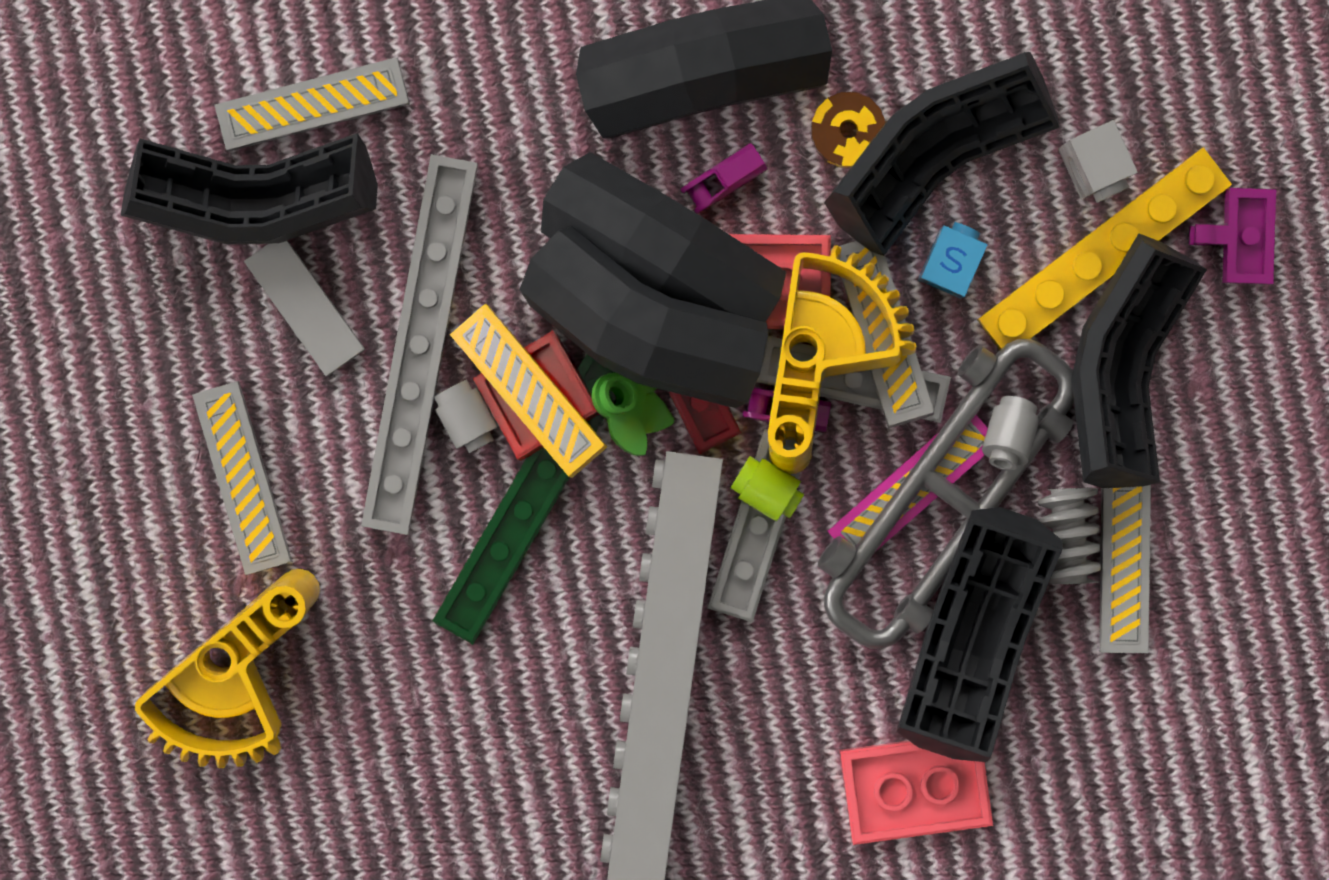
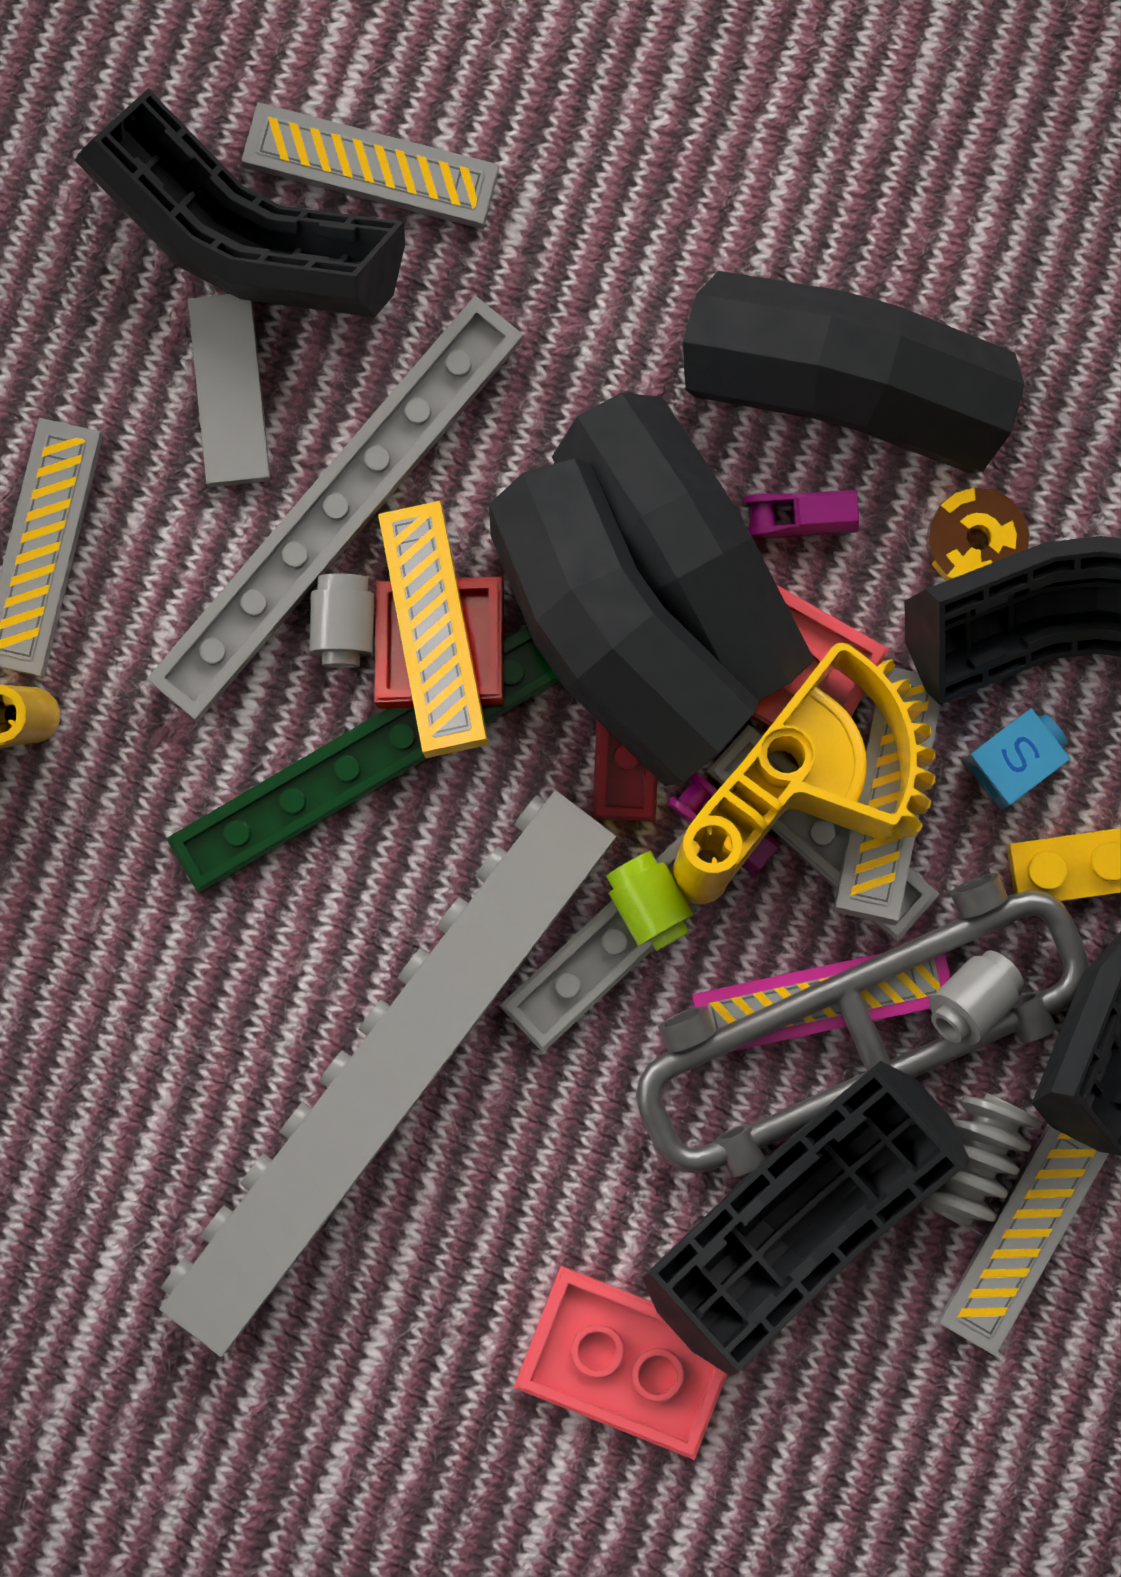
camera: 25 degrees right, 5 degrees down
bright green plate [592,373,674,456] -> none

